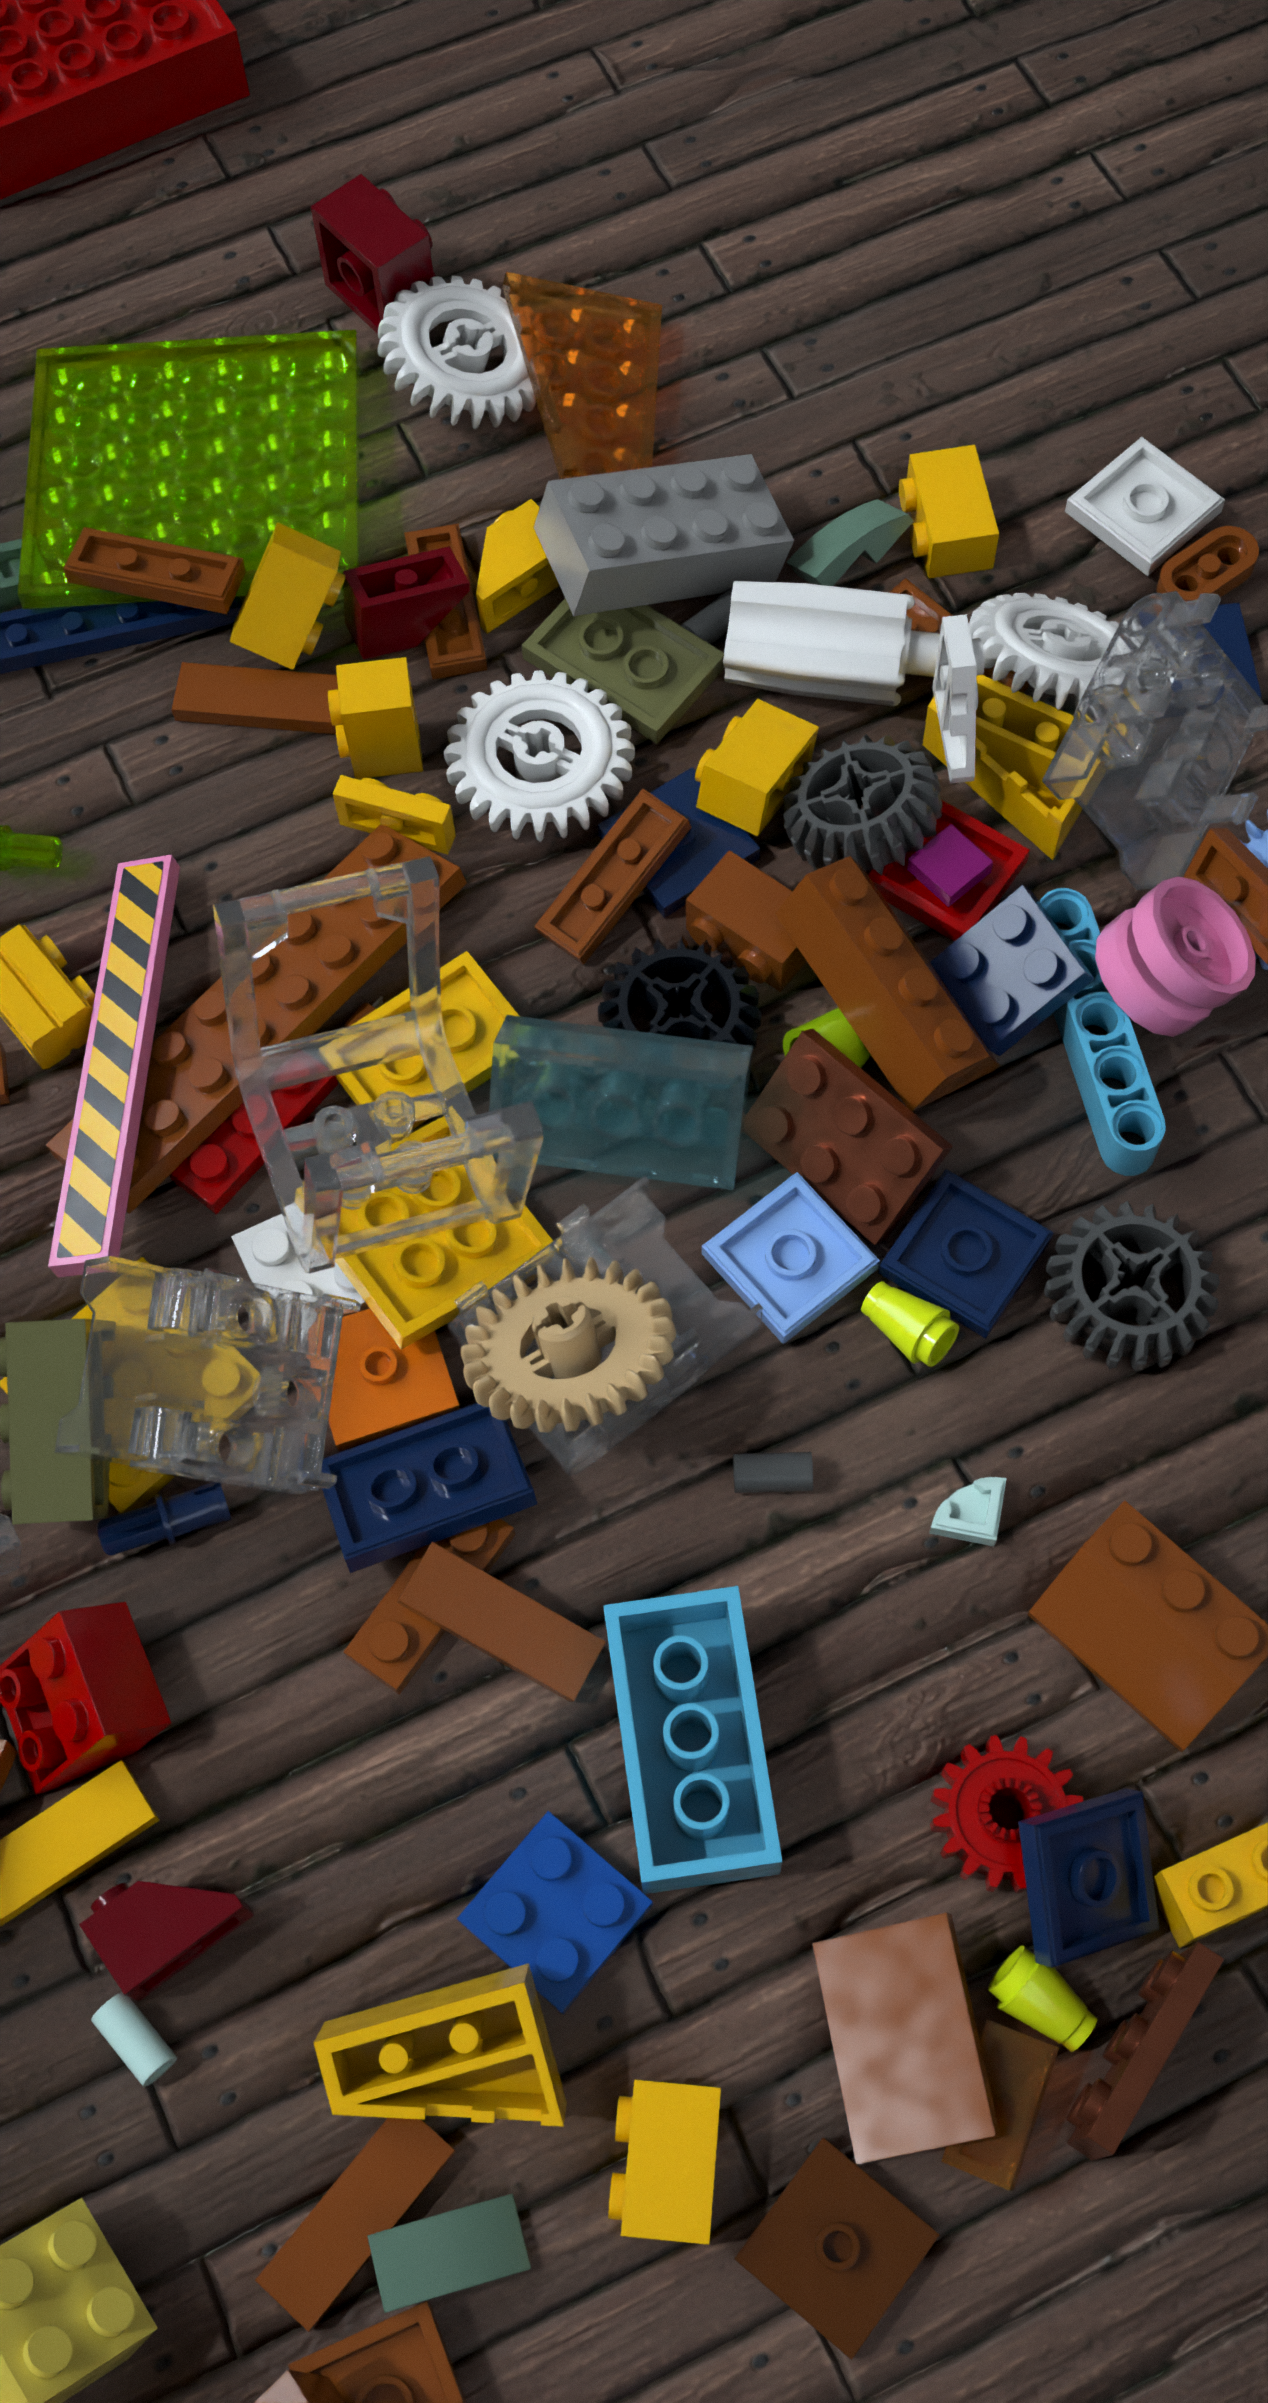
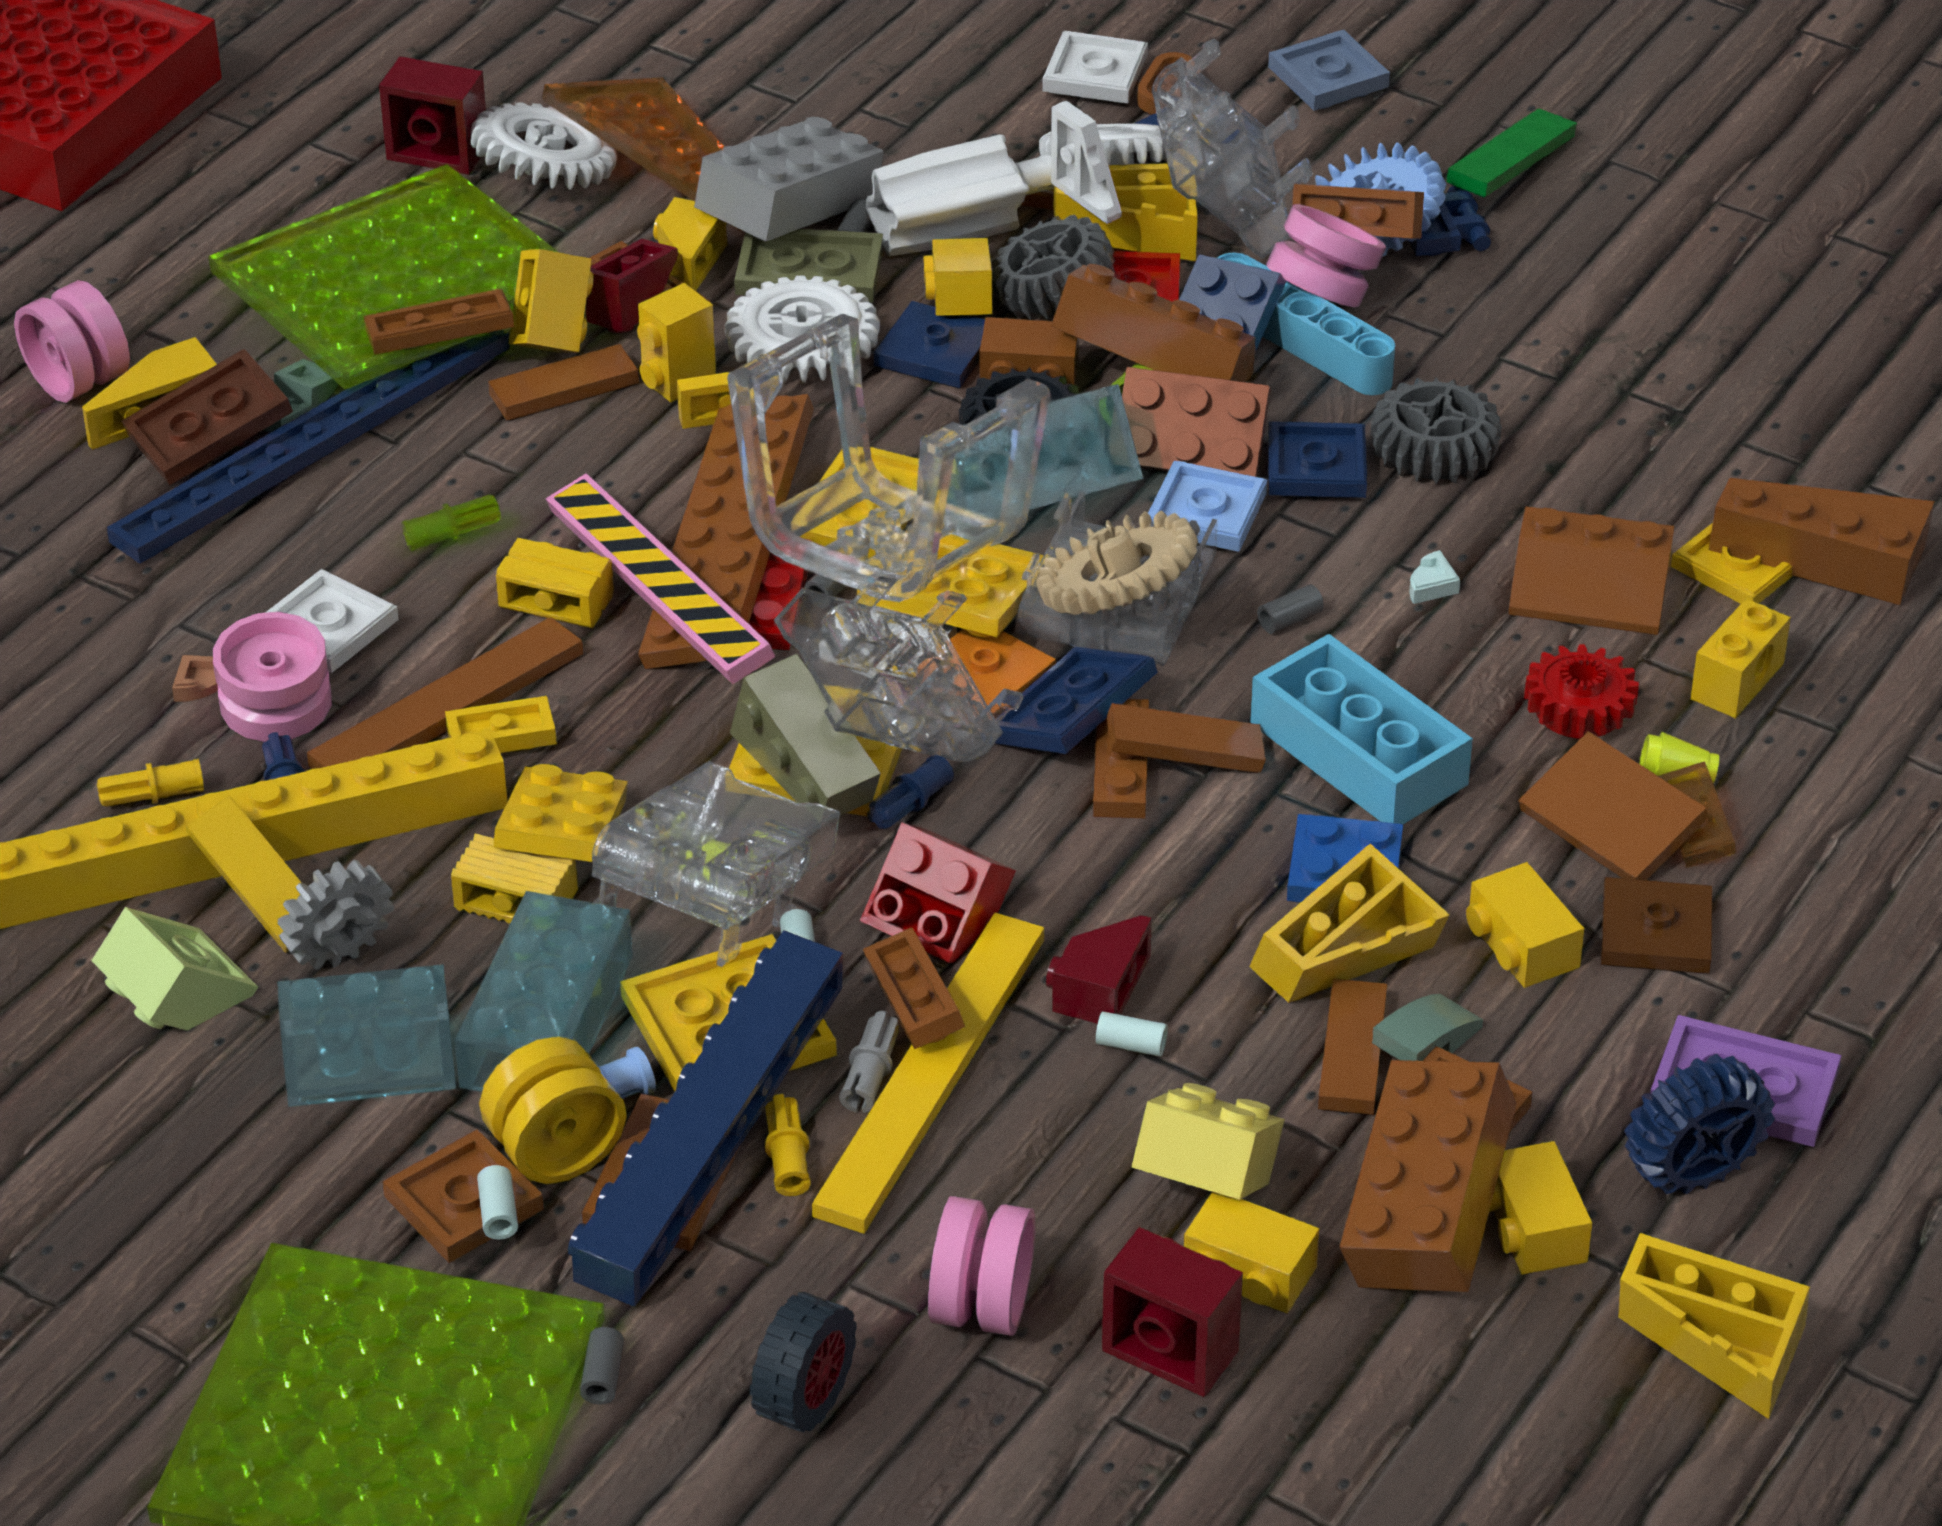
camera: 35 degrees left, 25 degrees down
dark orange tile [534,788,692,965] -> none
sand green slope [786,499,913,586] -> none
neon yellow cone [861,1281,959,1367] -> none
yellow brick [899,445,999,579] -> none
magenta tile [907,824,993,908] -> none
dark blue plate [1018,1788,1160,1968] -> none
copper plate [1066,1942,1224,2161] -> none

